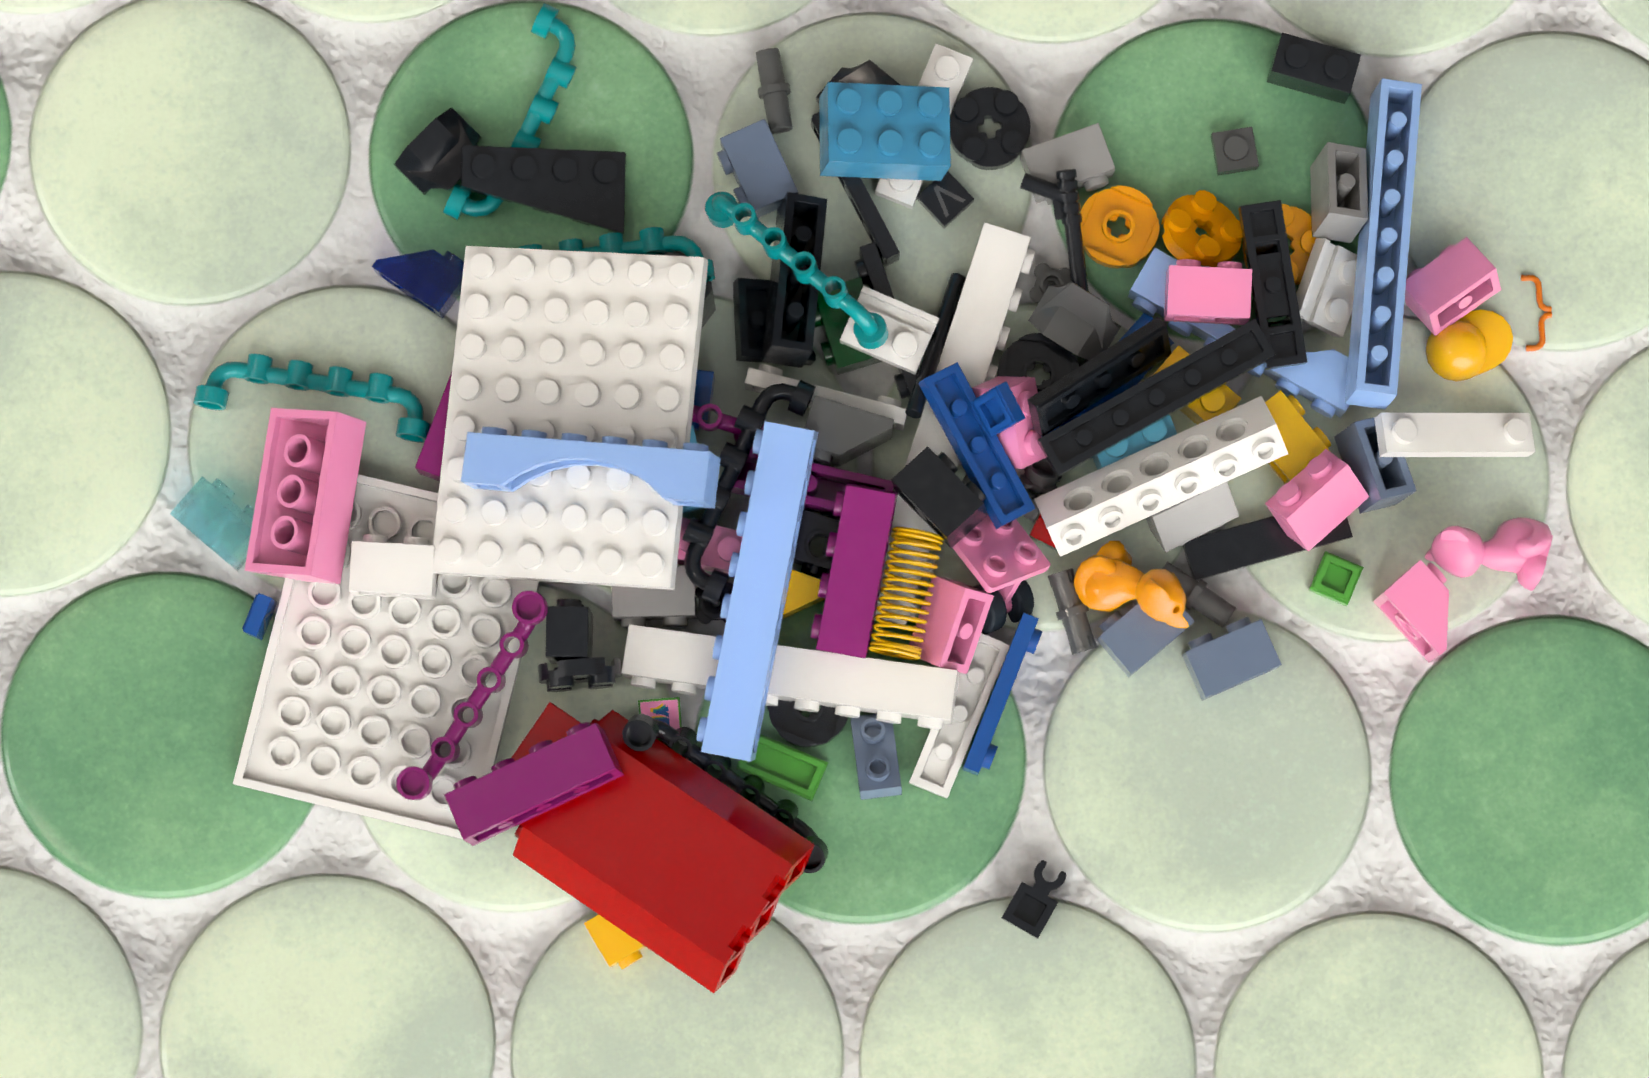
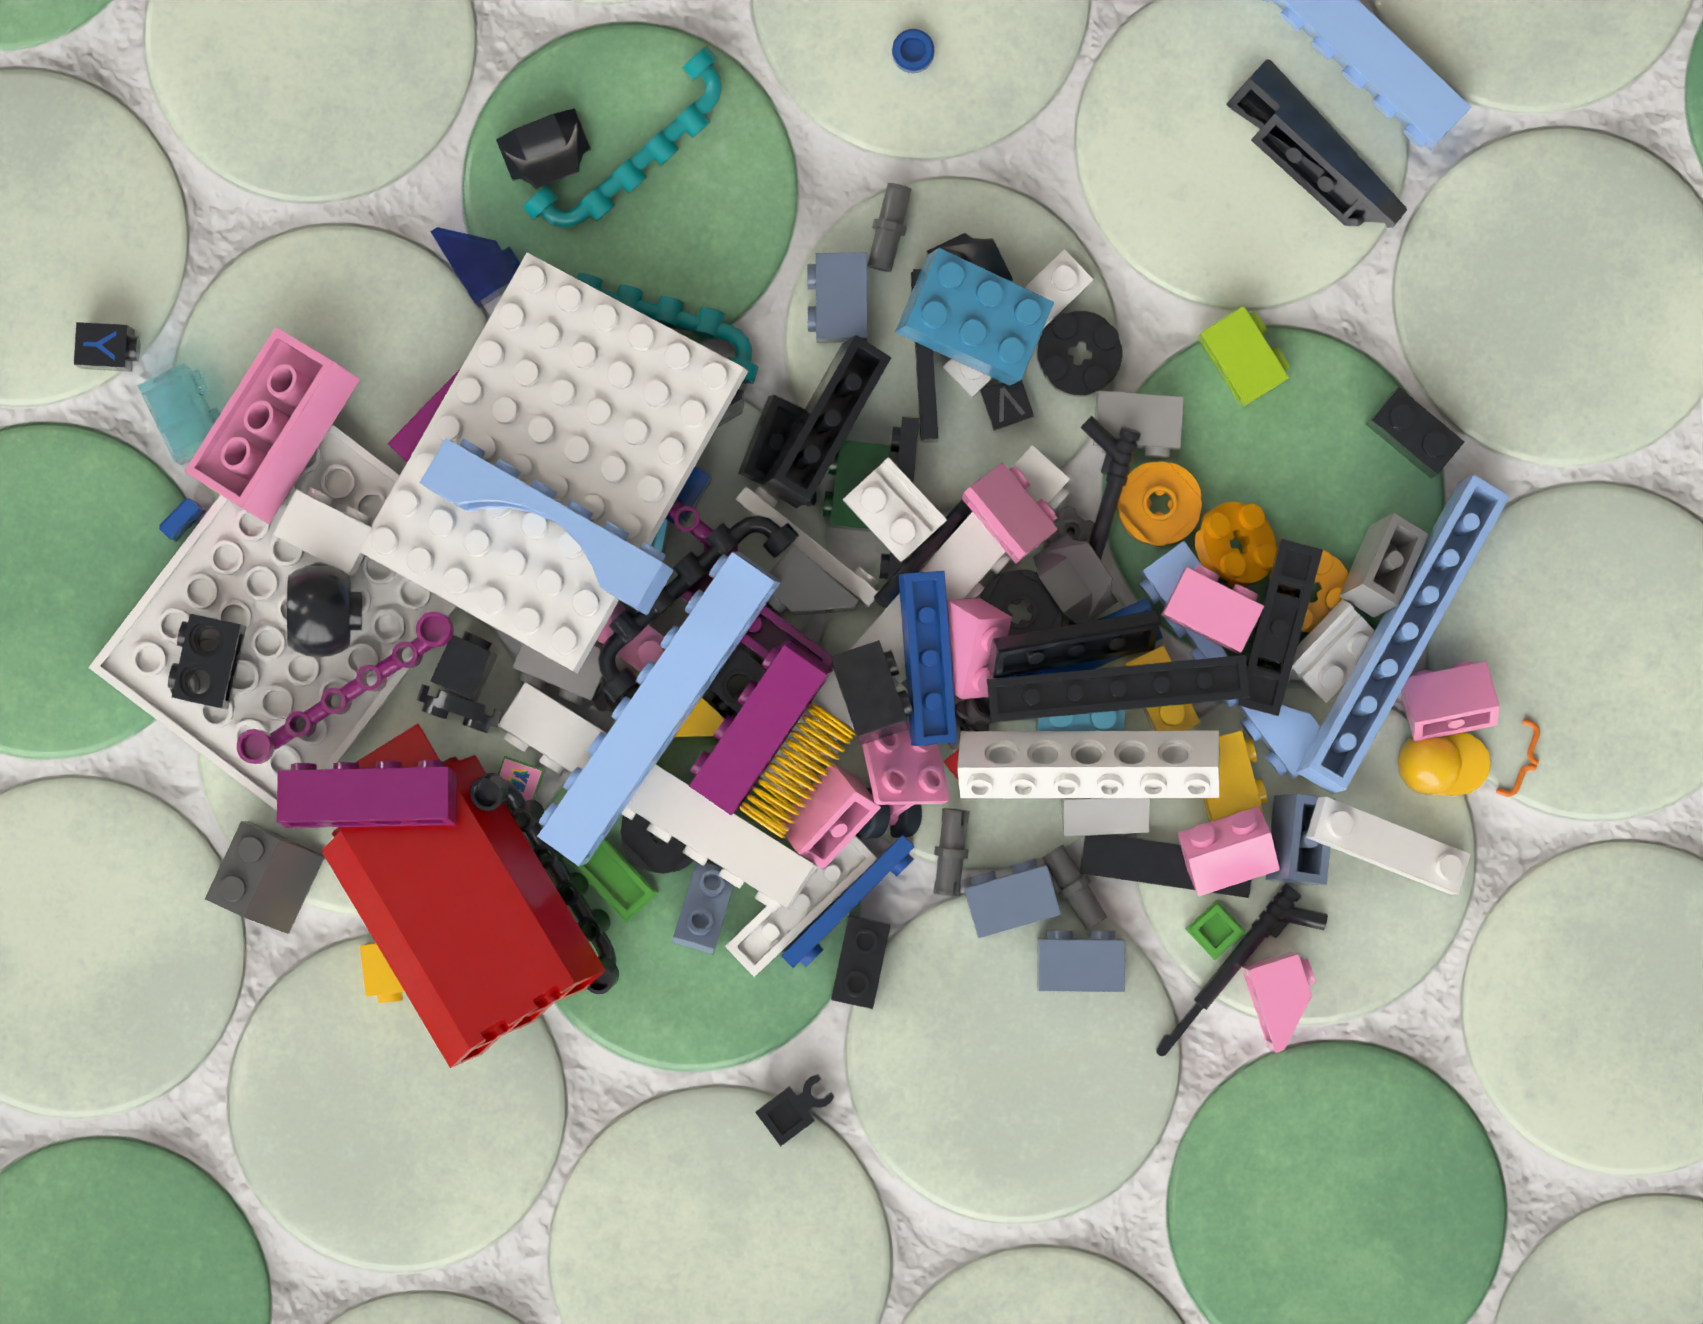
camera: 25 degrees right, 5 degrees up
teal bar [193,354,431,443] -> none
black wing [460,145,626,234] -> none
teal bar [705,192,888,349] -> none
blue tile [972,381,1025,437] -> none
light orange animal [1074,541,1189,628] -> none
dark grey plate [1211,127,1259,176] -> none
bright pink animal [1424,517,1553,591] -> none
none -> black brick [74,322,141,372]
none -> black brick [167,614,247,709]
none -> dark grey slope [205,821,325,934]
none -> black wheel [287,564,362,658]
none -> black brick [831,915,891,1009]
none -> bright pink slope [962,462,1057,564]
none -> black piece [1156,883,1328,1056]
none -> lime brick [1197,306,1290,409]

